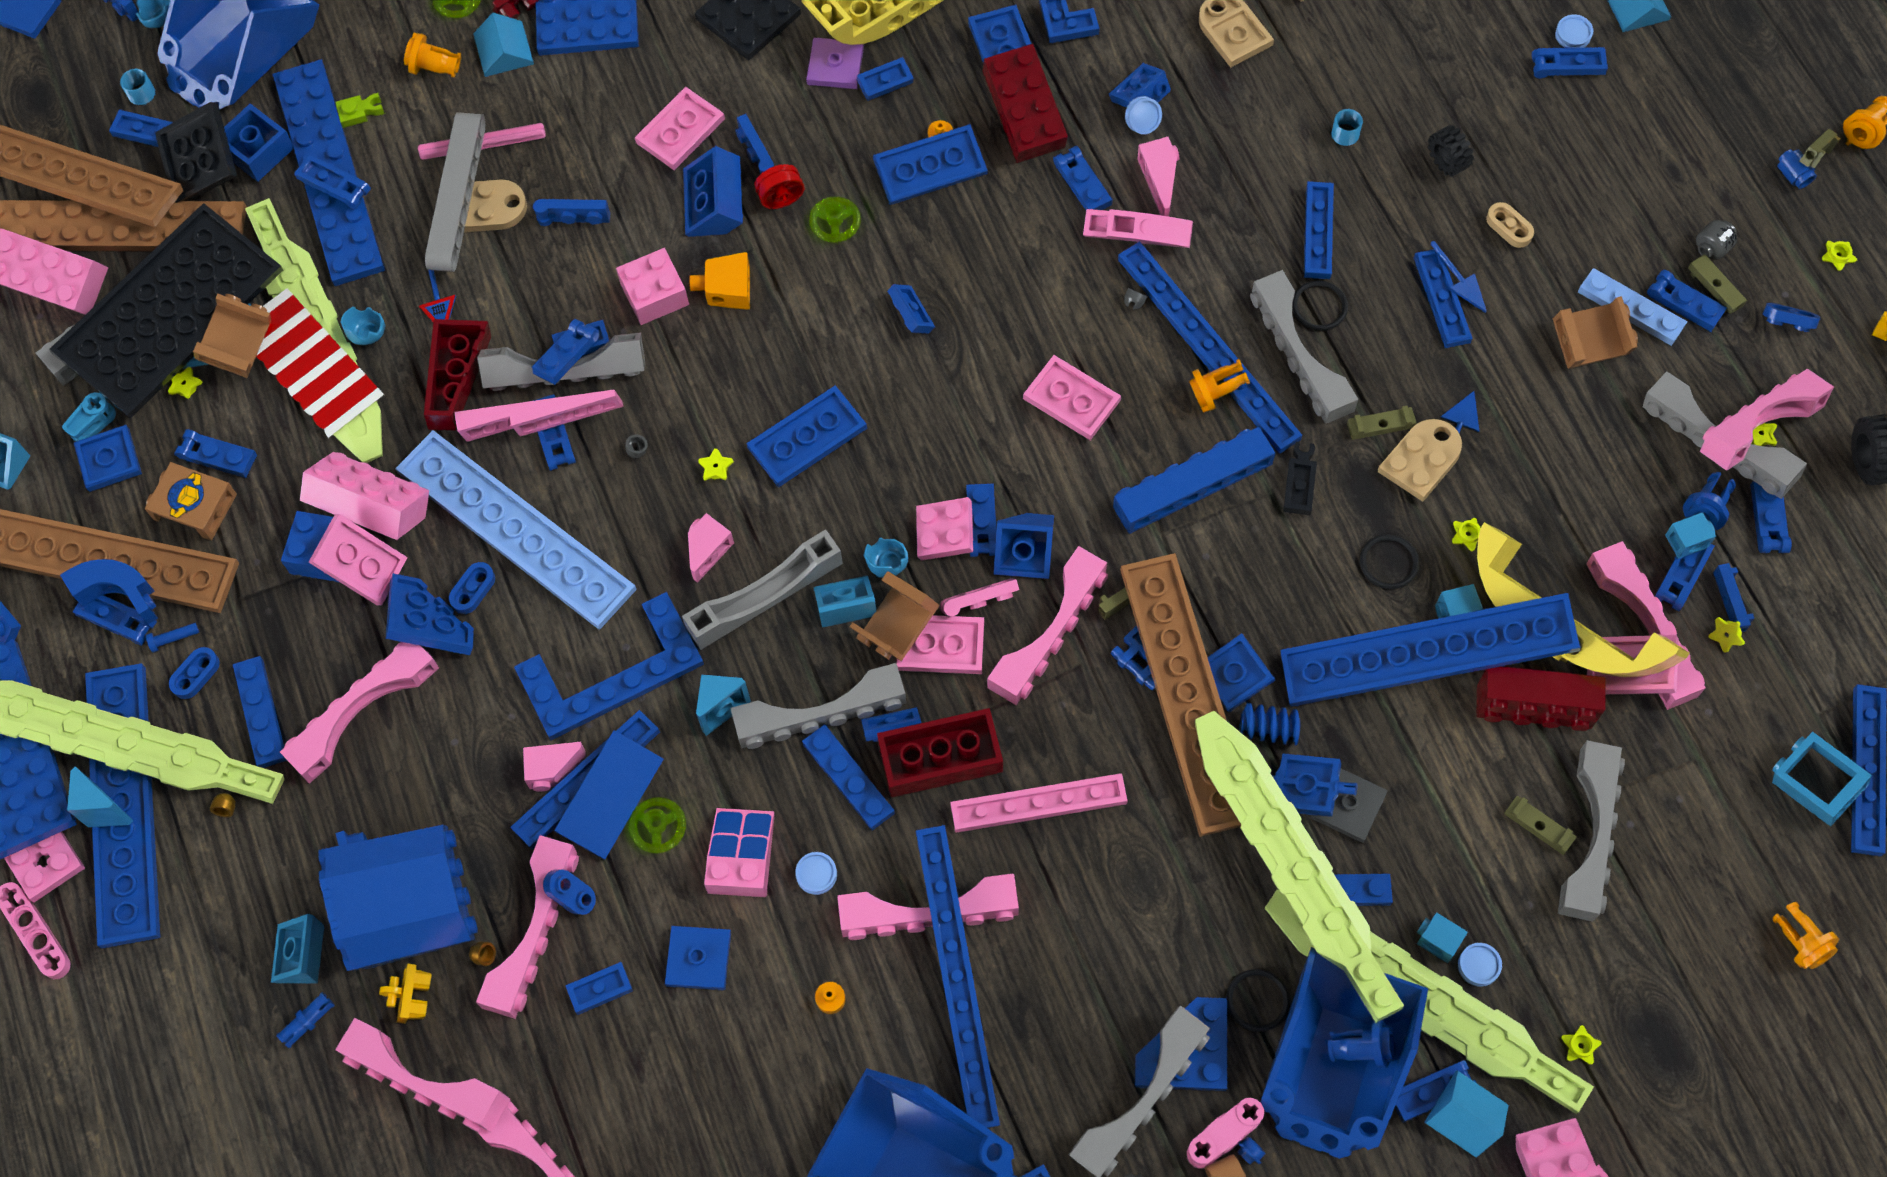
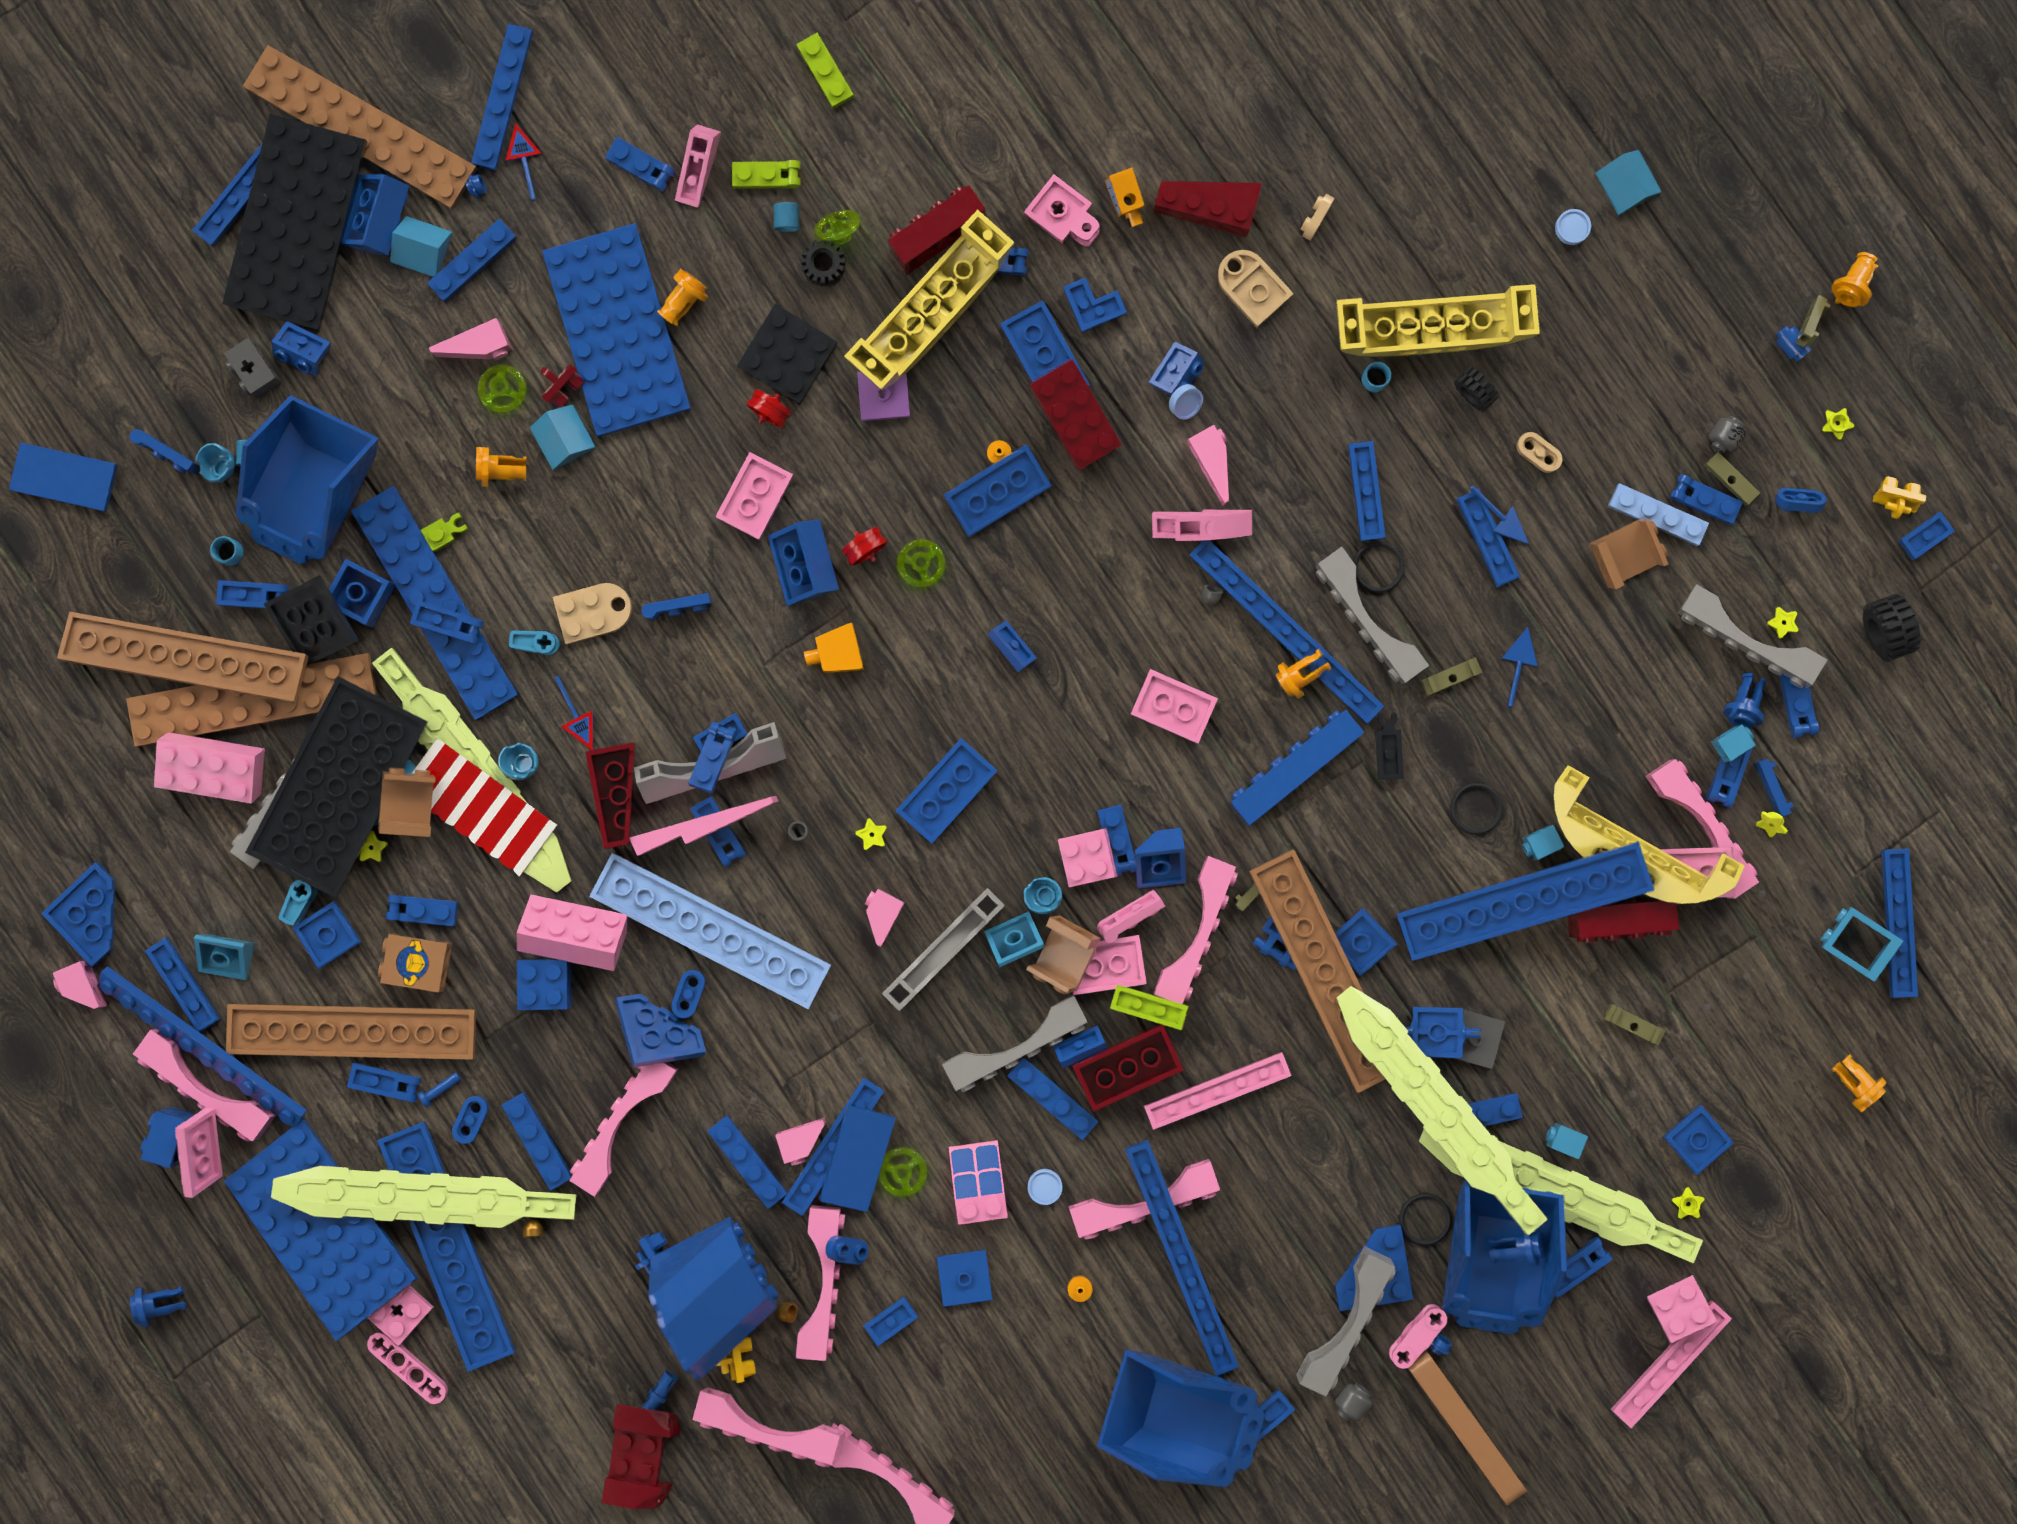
camera: 15 degrees left, 20 degrees up
blue arch [60,559,158,625] -> none
dark azure slope [67,767,134,827] -> none
dark azure slope [271,914,324,983] -> none
bright pink plate [308,514,407,606] -> none
bright pink axle [418,123,546,160] -> none
light grey beam [425,112,485,272] -> none
blue plate [514,592,704,740] -> none
bright pink brick [616,248,689,325] -> none
dark azure slope [696,675,751,736] -> none
blue plate [735,114,774,174] -> none
blue plate [856,57,914,101] -> none
blue plate [1053,146,1113,210] -> none
blue piece [1239,703,1300,746] -> none
tan plate [1378,419,1462,502] -> none
dark azure slope [1424,1070,1508,1157] -> none
neon yellow plate [1452,518,1480,551] -> none
light blue piece [1458,943,1502,987] -> none
blue plate [1532,47,1608,79] -> none
light grey arch [1558,740,1625,922] -> none
bright pink arch [1700,369,1834,471] -> none
none -> dark azure piece [509,631,560,655]
none -> dark red piece [602,1403,680,1509]
none -> blue plate [707,1115,788,1209]
none -> red wheel [746,389,793,429]
none -> lime plate [1110,985,1189,1030]
none -> light yellow slope [1336,285,1540,357]
none -> blue plate [1662,1104,1734,1175]

